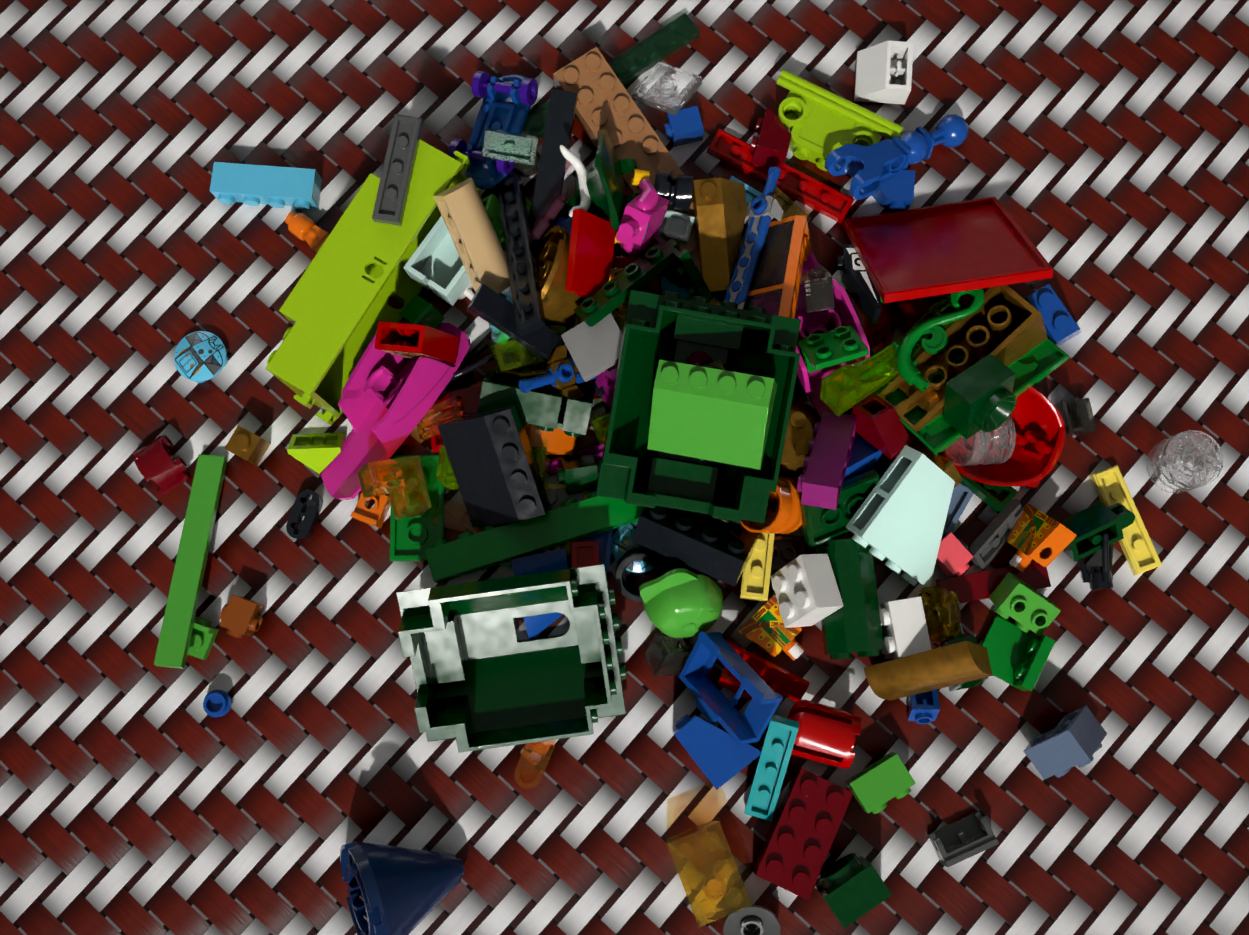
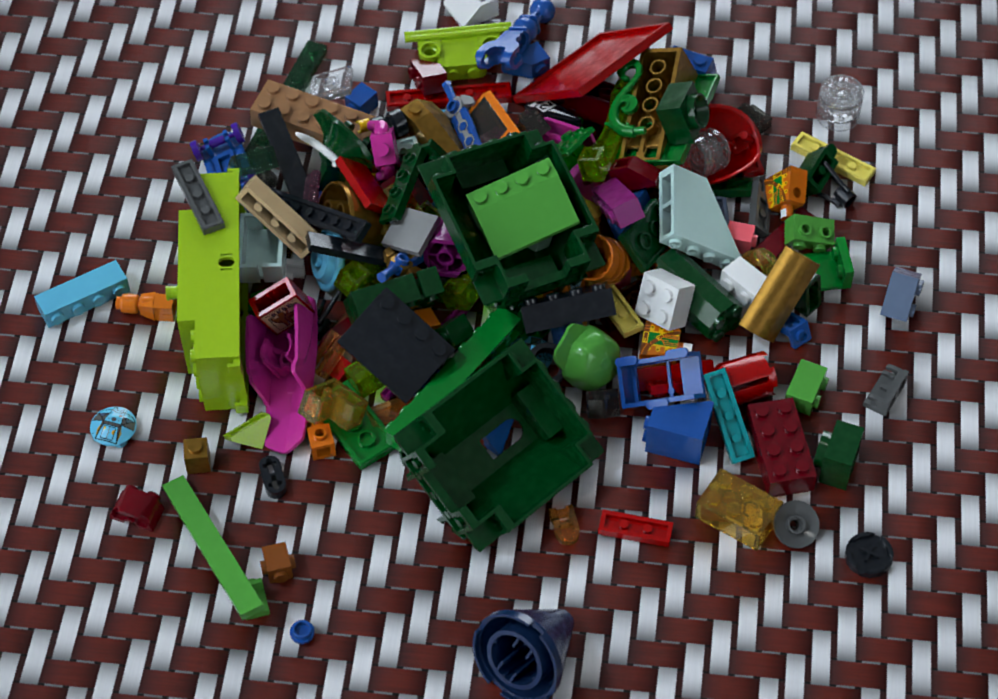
camera: 40 degrees left, 25 degrees down
none -> red plate [598,509,674,547]

